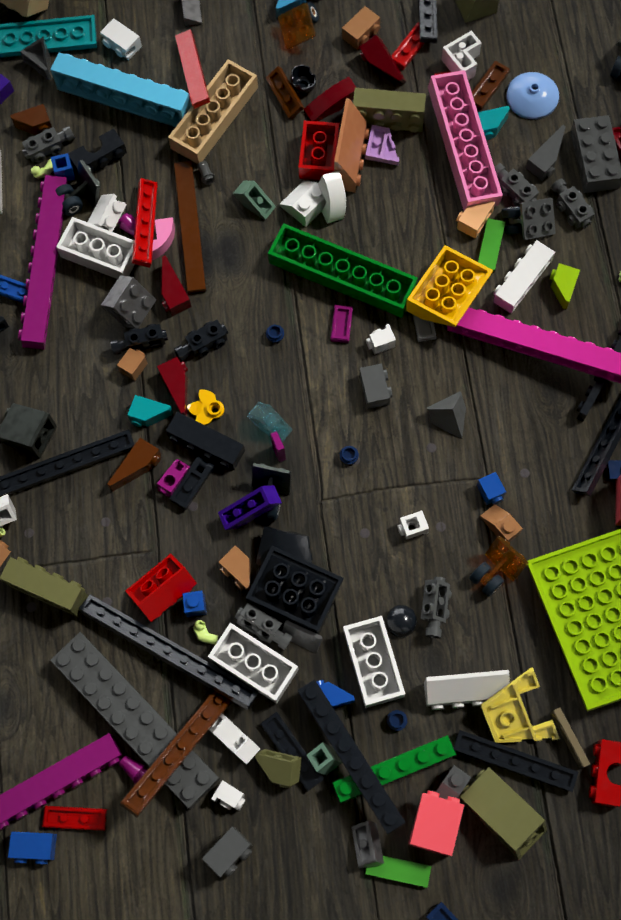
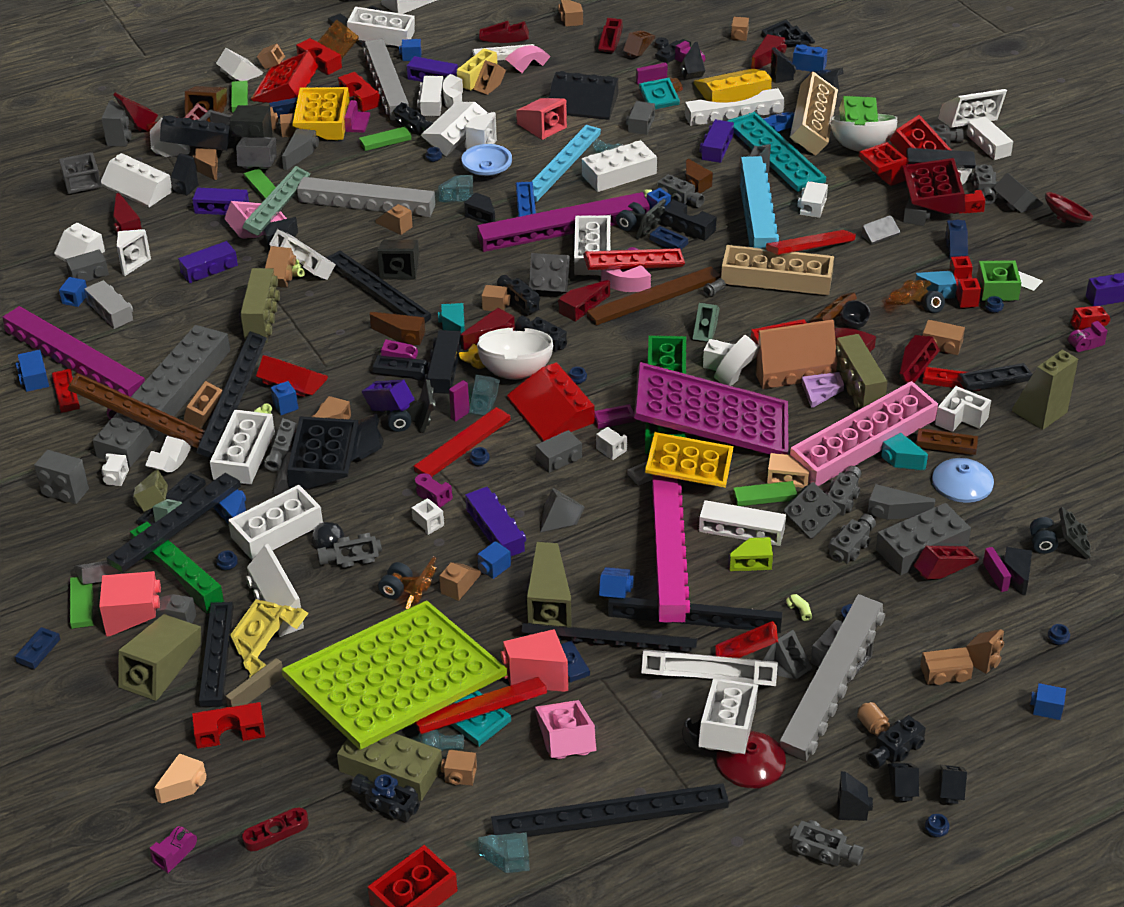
camera: 65 degrees right, 30 degrees down
white brick [87,194,127,232] -> none
none -> medium nougat brick [184,381,222,429]
none -> red tile [414,407,511,477]
none -> magenta leg [415,473,453,508]
none -> dark purple brick [465,487,526,557]
none -> white piece [477,328,553,380]
none -> red slope [507,362,595,441]
none -> olive slope [527,542,572,627]
none -> blue brick [599,567,634,598]
none -> magenta plate [634,362,788,455]
none -> dark blue plate [649,226,688,250]

